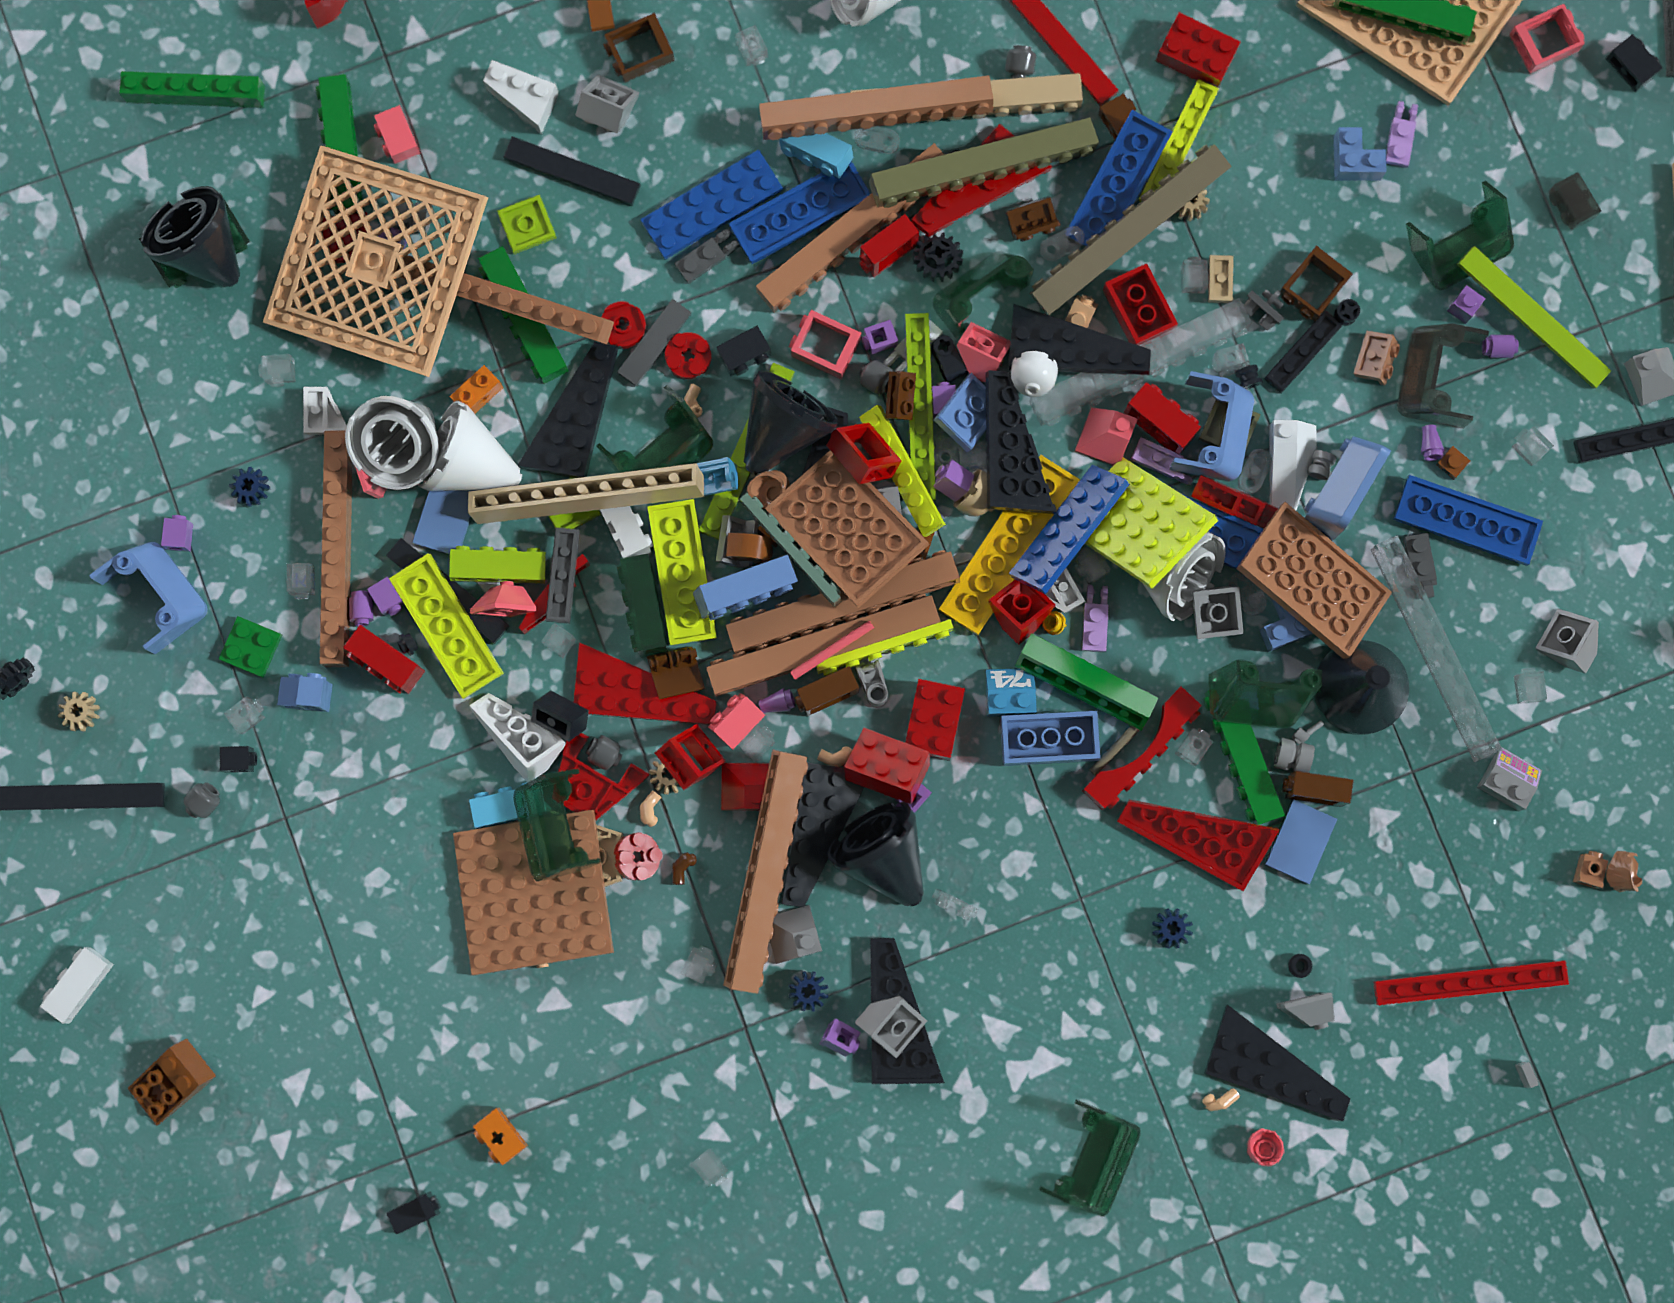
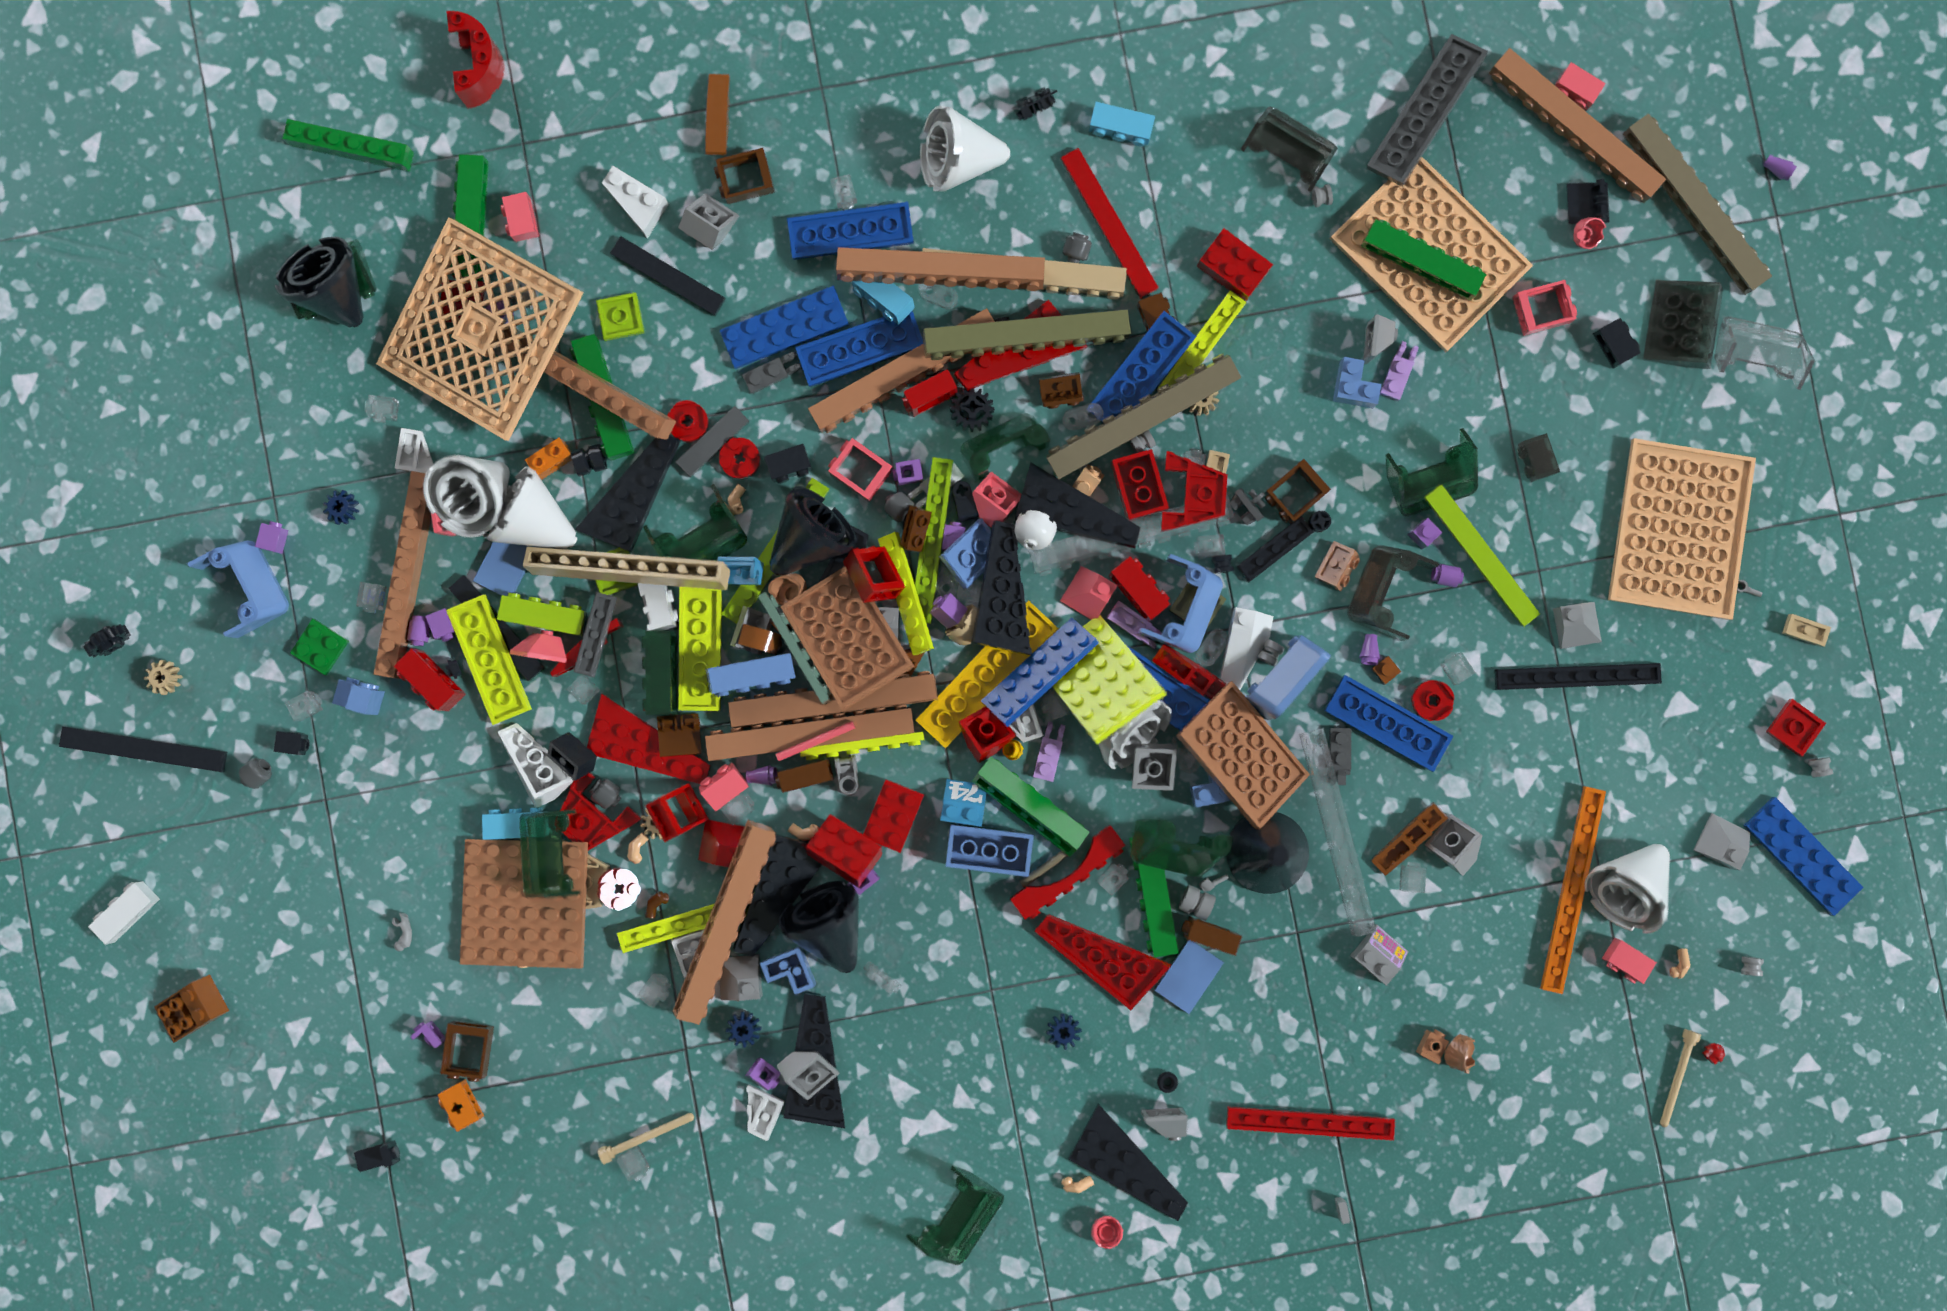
camera: 10 degrees right, 5 degrees up
none -> light grey piece [392,913,412,952]
none -> medium lavender bracket [410,1021,446,1048]
none -> reddish brown window [440,1021,494,1082]
none -> black wheel [571,444,607,477]
none -> tan piece [598,1113,694,1165]
none -> neon yellow plate [617,904,714,953]
none -> white wing [671,929,704,978]
none -> white wing [746,1084,785,1141]
none -> medium blue brick [760,946,816,995]
none -> blue plate [787,202,914,260]
none -> light grey wheel [1129,430,1156,453]
none -> red wing [1161,451,1228,532]
none -> light grey slope [1363,315,1398,364]
none -> dark orange slope [1371,802,1448,876]
none -> red plate [1411,680,1454,721]

